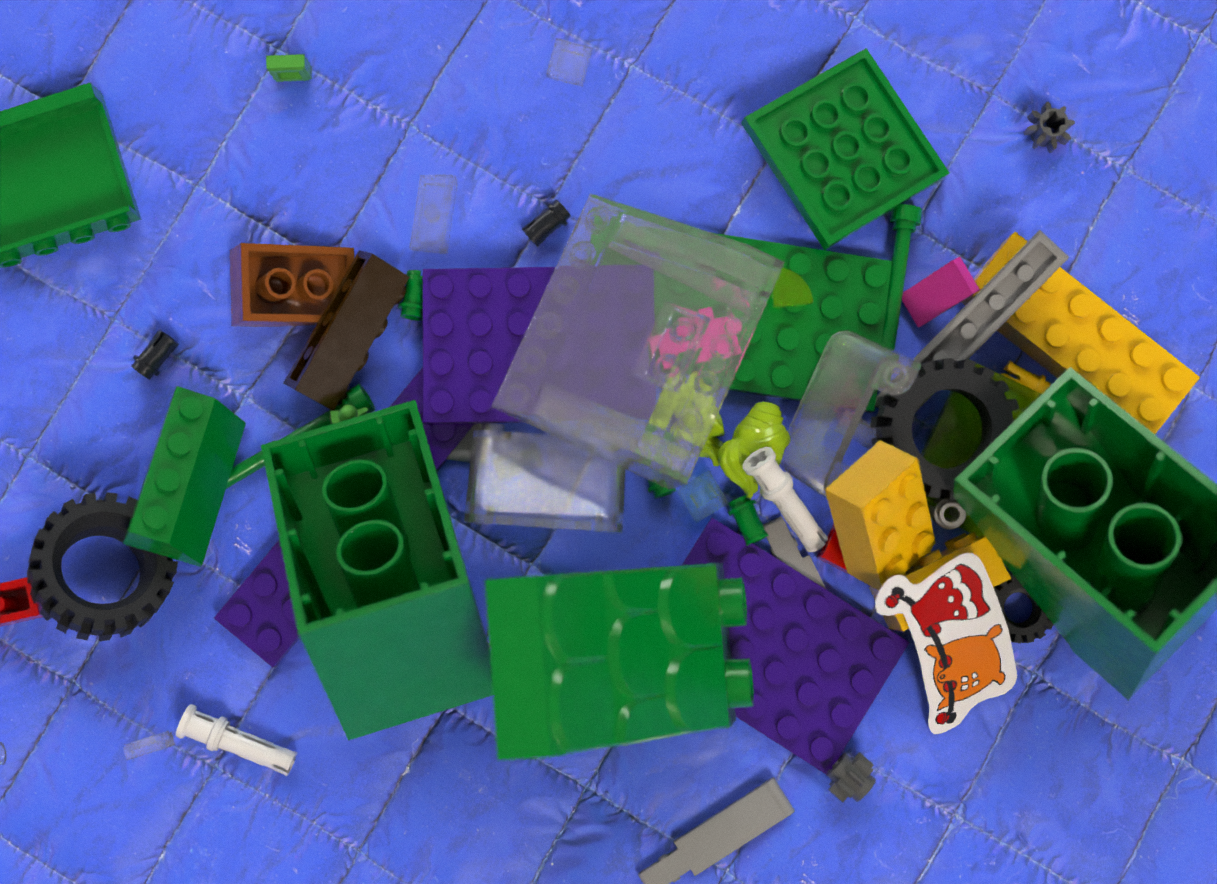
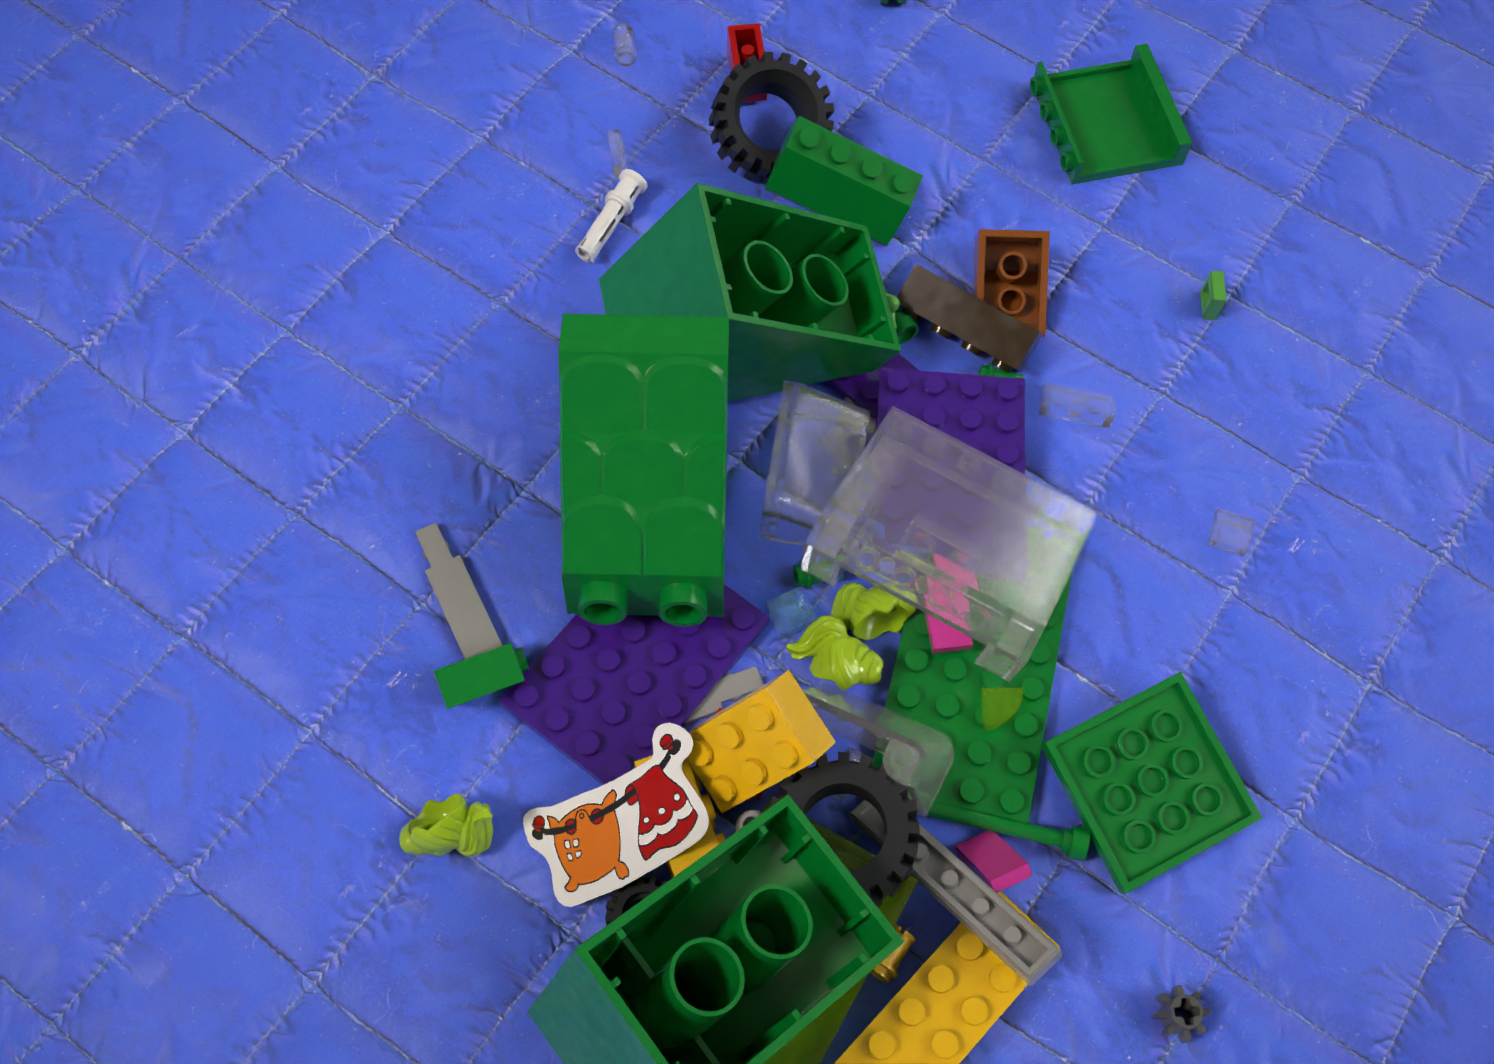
camera: 90 degrees right, 20 degrees down
black pin [131,329,179,380] -> none
black pin [522,199,571,247] -> none
green pin [727,495,769,546] -> none
white pin [742,447,828,552] -> none
dark grey gear [826,752,876,802] -> none
none -> lime hair [399,793,493,857]
none -> green brick [434,641,529,709]

